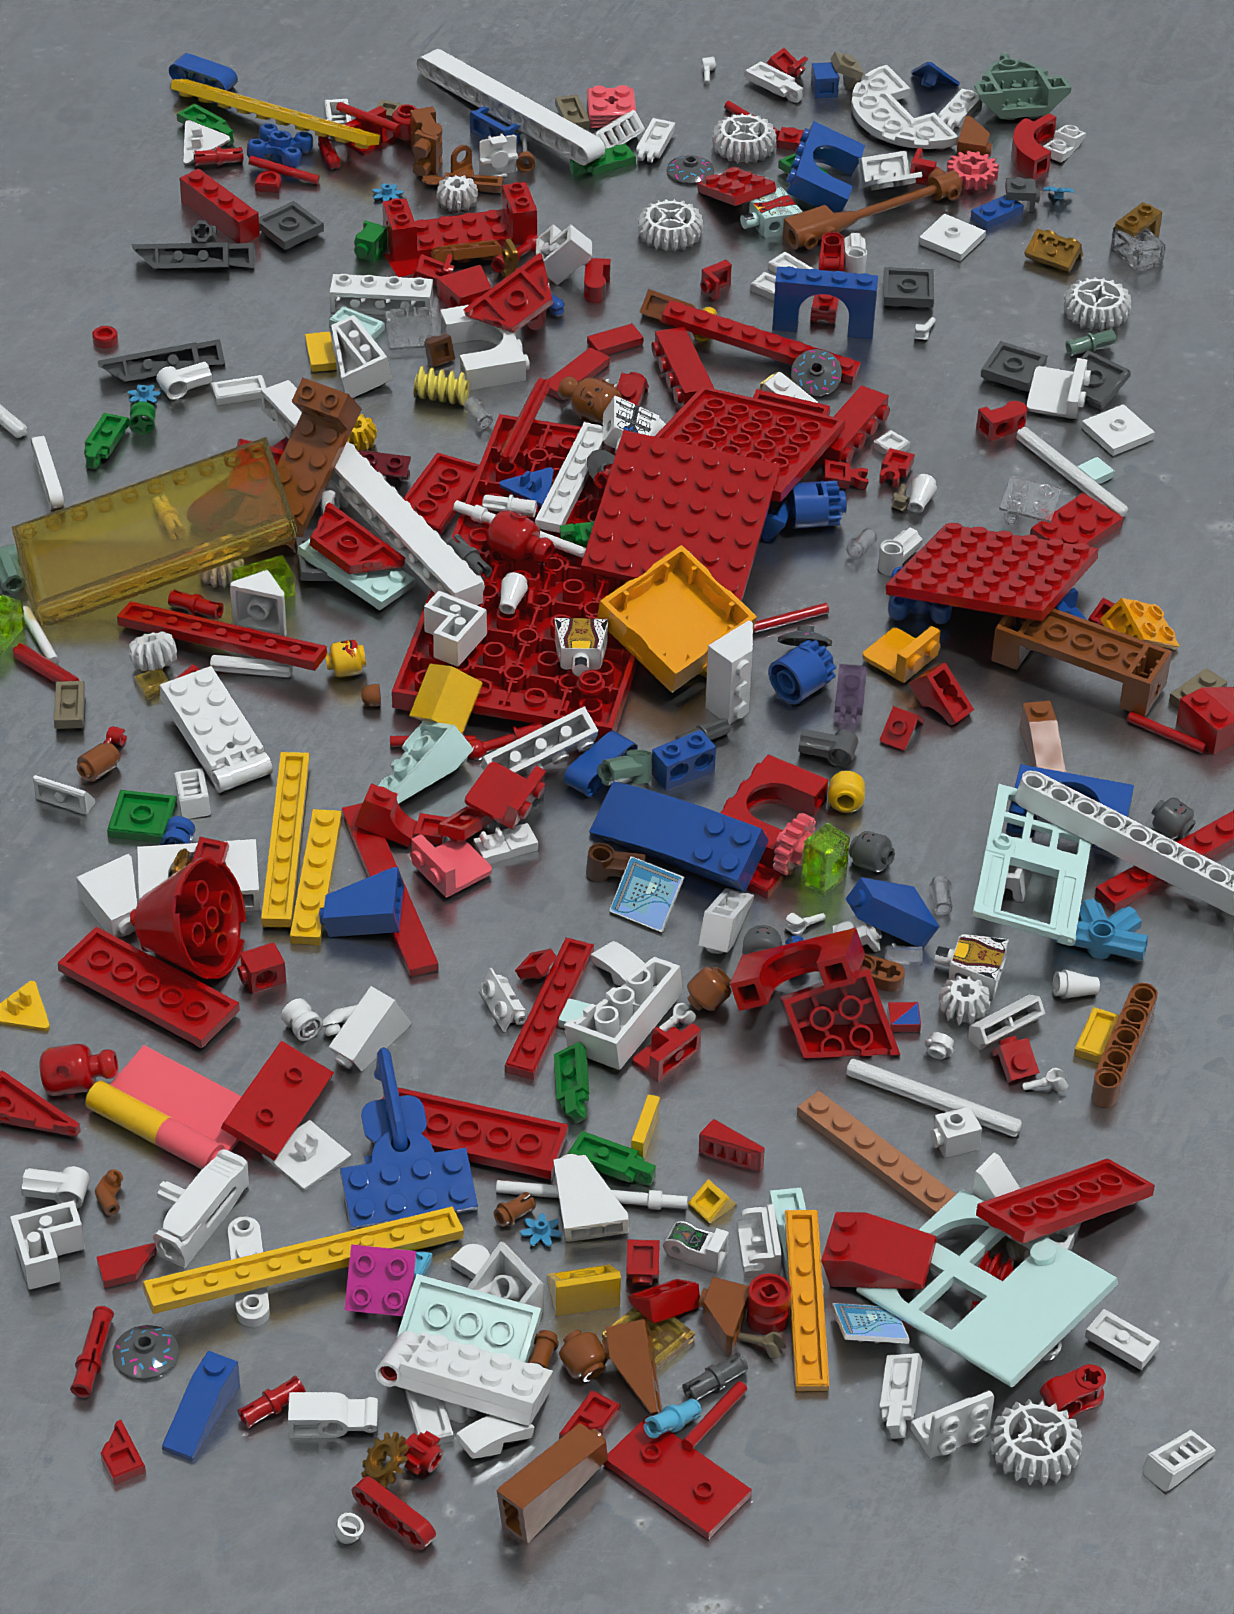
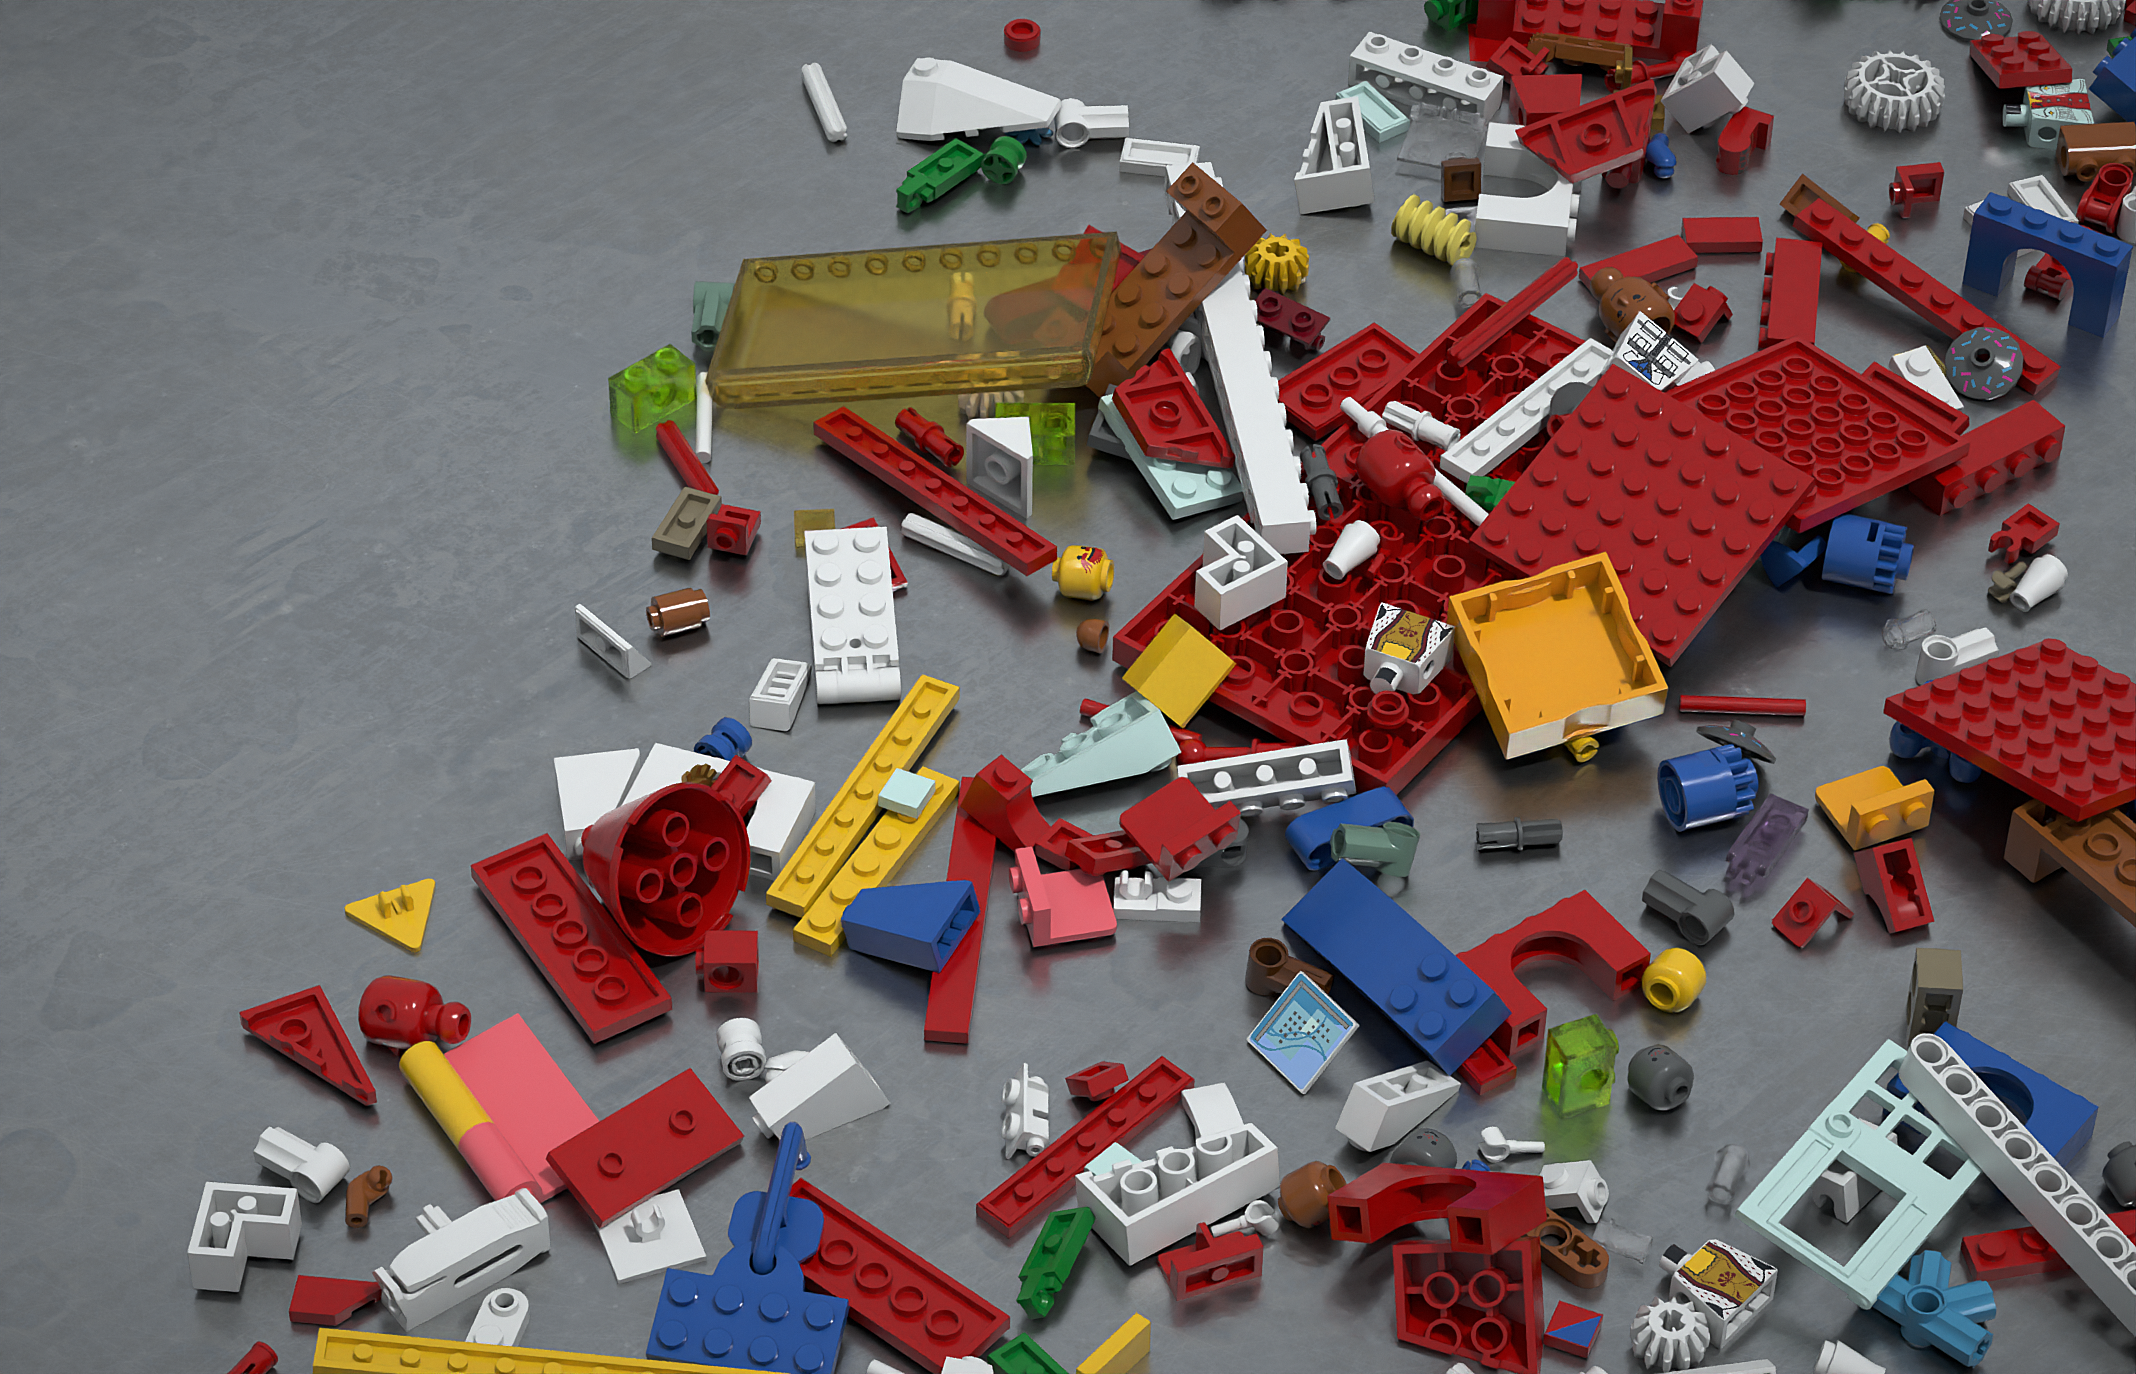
camera: 25 degrees right, 0 degrees up
white beam [30,435,64,510] -> none
dark grey wedge [98,339,225,383] -> none
red hand [103,726,127,746] -> none
green tile [107,790,177,843] -> none
white gear [129,632,177,671] -> none
yellow tile [305,332,337,372] -> none
blue piece [499,467,554,507] -> none
blue brick [651,730,716,791] -> none
white slope [705,620,753,725] -> none
coral gear [773,812,816,876] -> none
red plate [822,459,869,490] -> none
blue slope [846,877,940,948] -> none
white tile [873,430,910,456] -> none
slope [1019,701,1066,772] -> none
none -> red bracket [706,504,761,555]
none -> light aqua tile [878,768,935,819]
none -> white wedge [896,57,1062,141]
none -> dark tan brick [1906,948,1963,1046]

